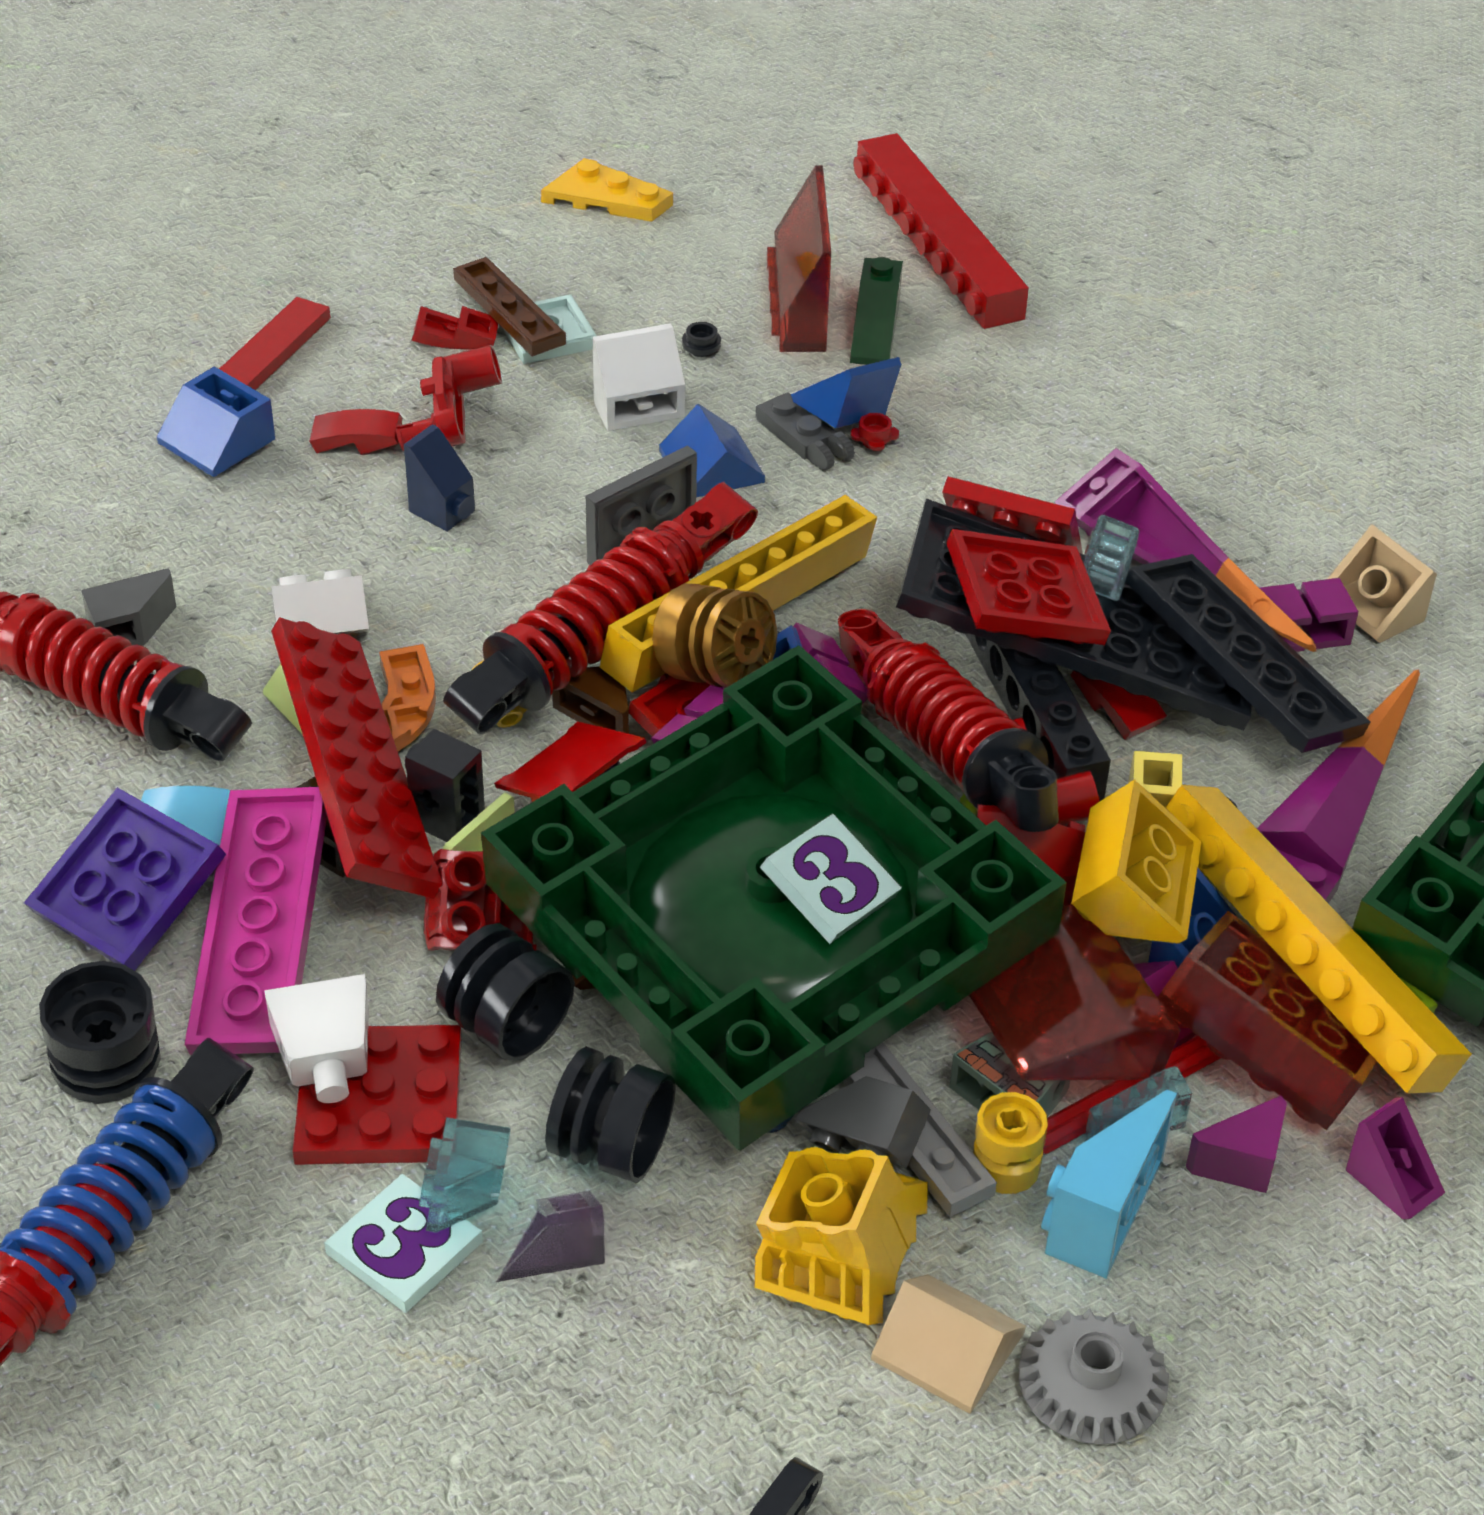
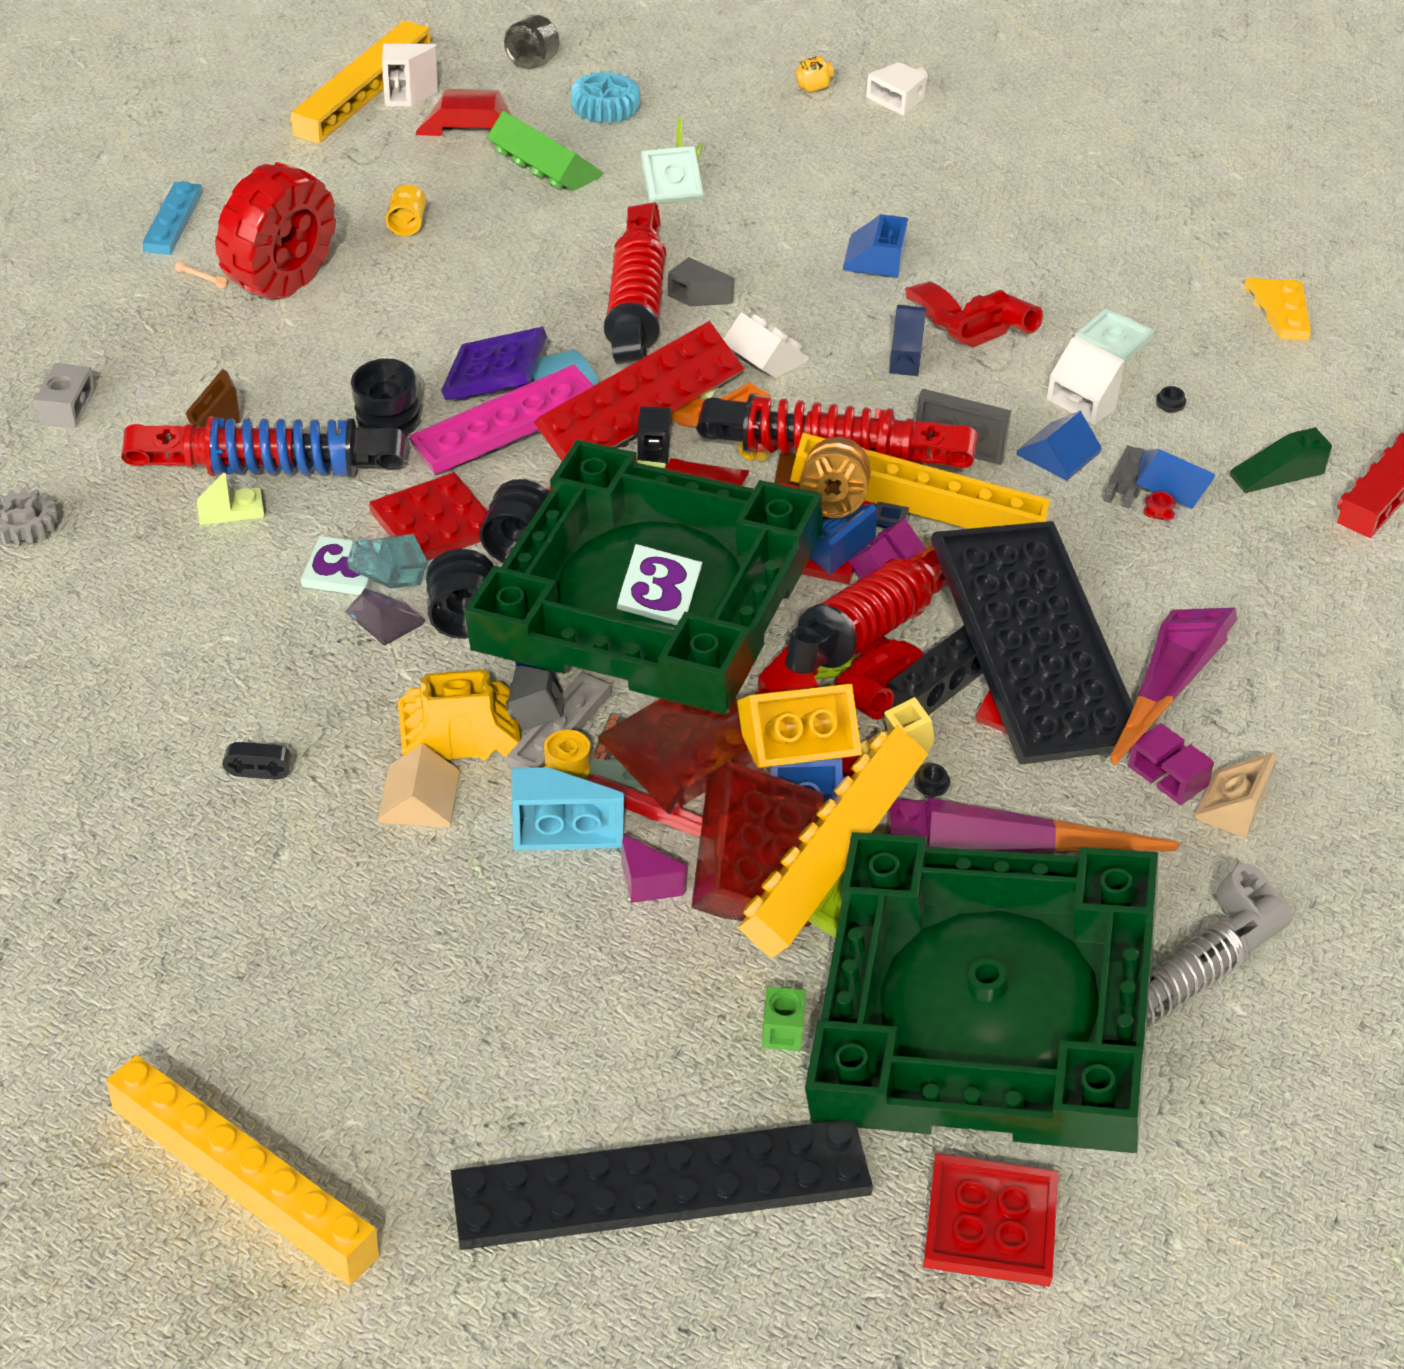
camera: 60 degrees right, 0 degrees up
red tile [219,296,331,390] -> none
white torso [264,974,369,1103] -> none
red slope [411,306,498,349] -> none
reddish brown tile [453,257,566,357] -> none
clear red slope [766,165,831,352] -> none
red plate [942,476,1083,554] -> none
red plate [946,529,1111,645] -> none
light grey gear [1019,1308,1169,1444] -> none
clear light blue slope [1082,515,1140,601] -> none
clear light blue slope [1084,1066,1192,1142] -> none
black plate [1124,554,1371,753] -> none
magenta slope [1345,1097,1445,1219] -> none
none -> yellowish green slope [197,473,264,525]

